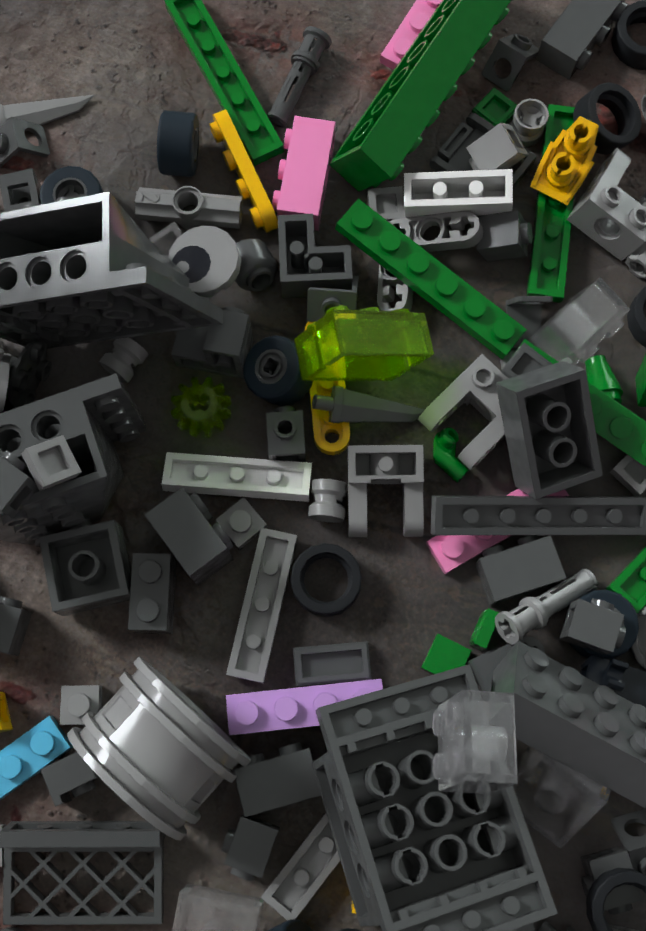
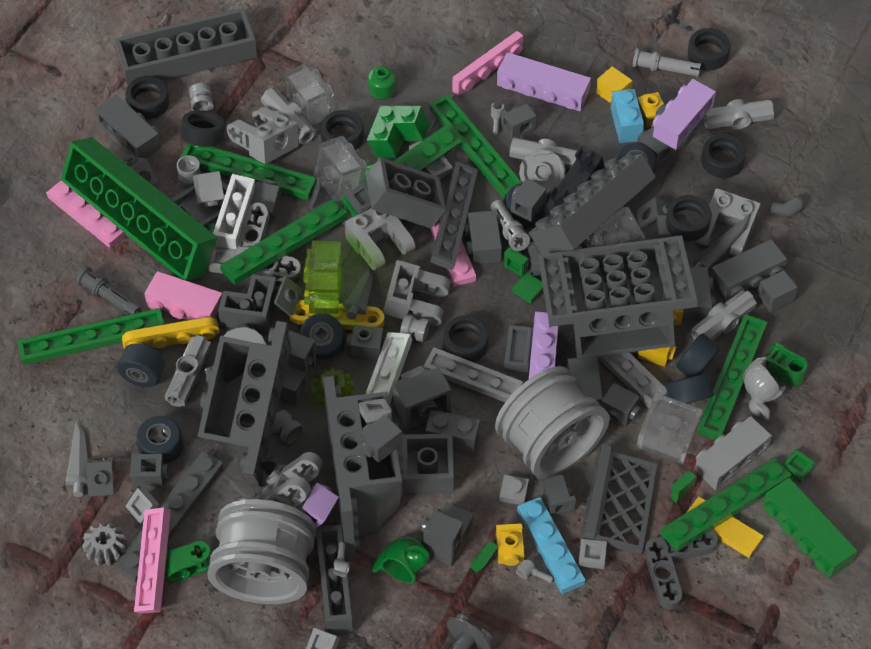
camera: 80 degrees left, 20 degrees down
clear brick [432,690,518,794] -> none
green arm [433,427,469,483] -> none
green tile [472,87,517,126] -> none
yellow connector [530,116,599,205] -> none

